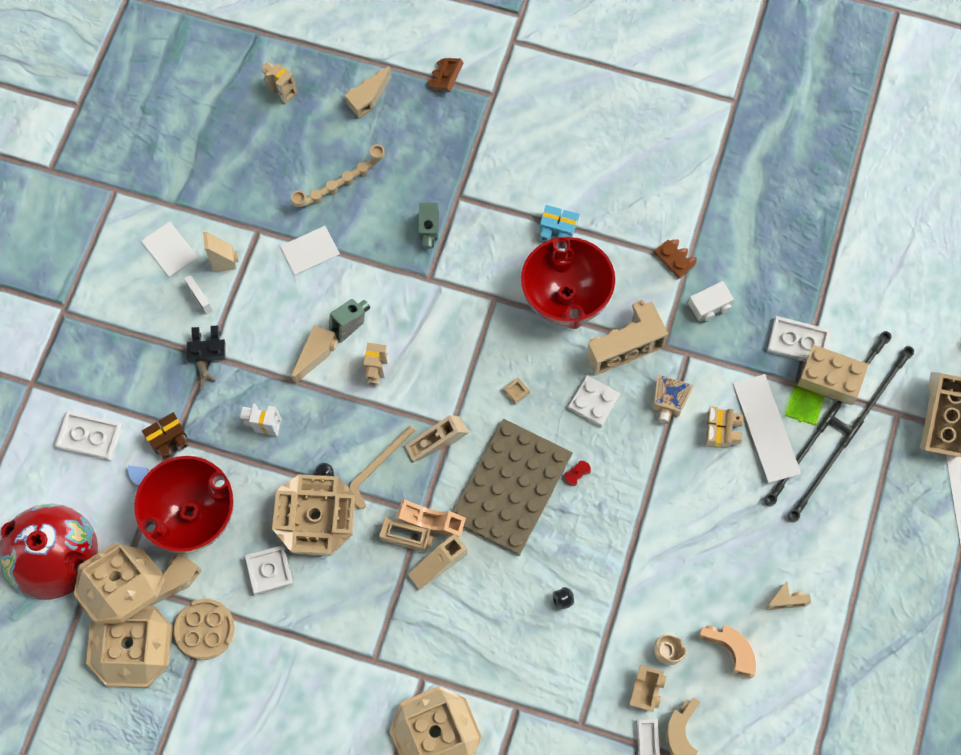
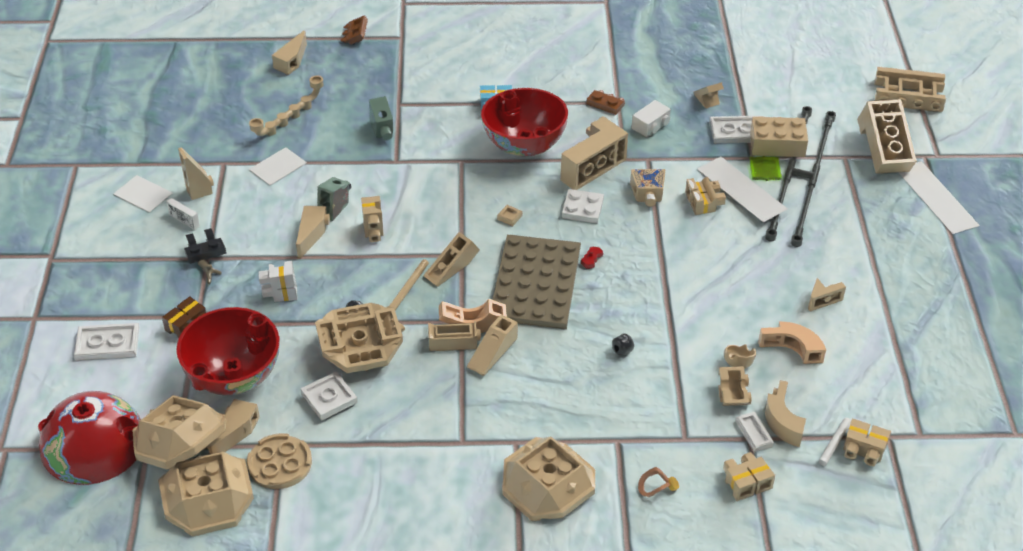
camera: 20 degrees left, 25 degrees down
light blue tile [128,465,149,486] -> none
tan hips [261,62,298,104] -> none
none -> tan slope [693,82,724,108]

